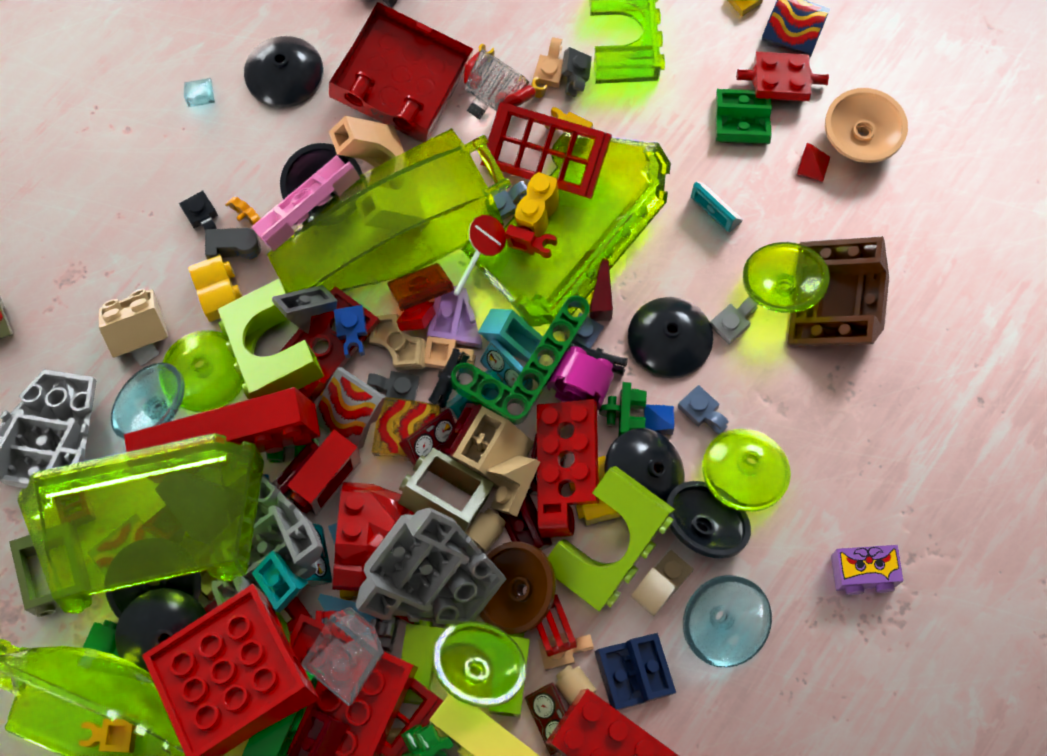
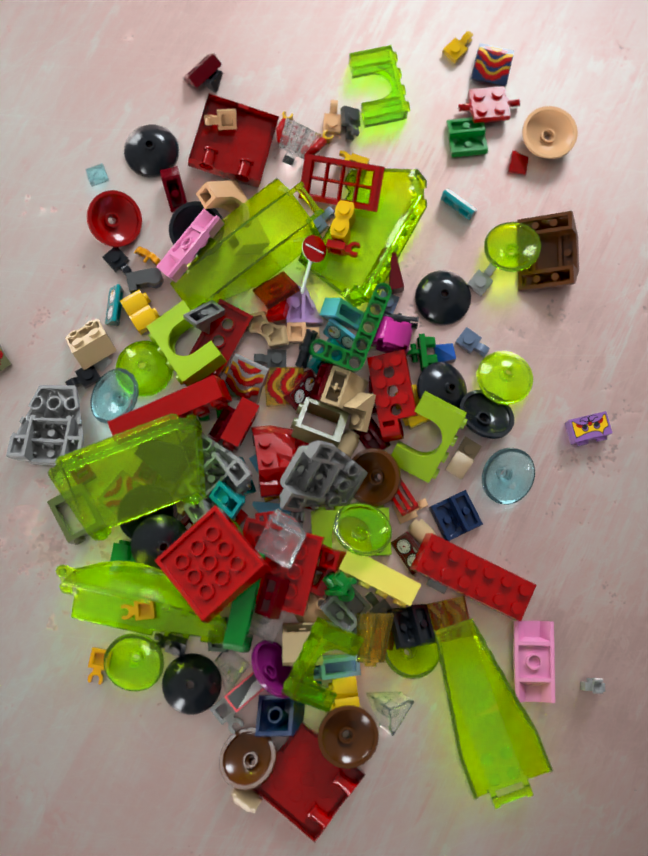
camera: 15 degrees left, 10 degrees up
blue plate [334,305,367,358] -> none
none -> black plate [65,365,102,389]
none -> red dish [87,190,142,247]
none -> teal slope [105,284,124,326]
none -> dark red slope [160,166,187,213]
none -> light nougat plate [204,109,237,130]
none -> red slope [319,547,346,572]

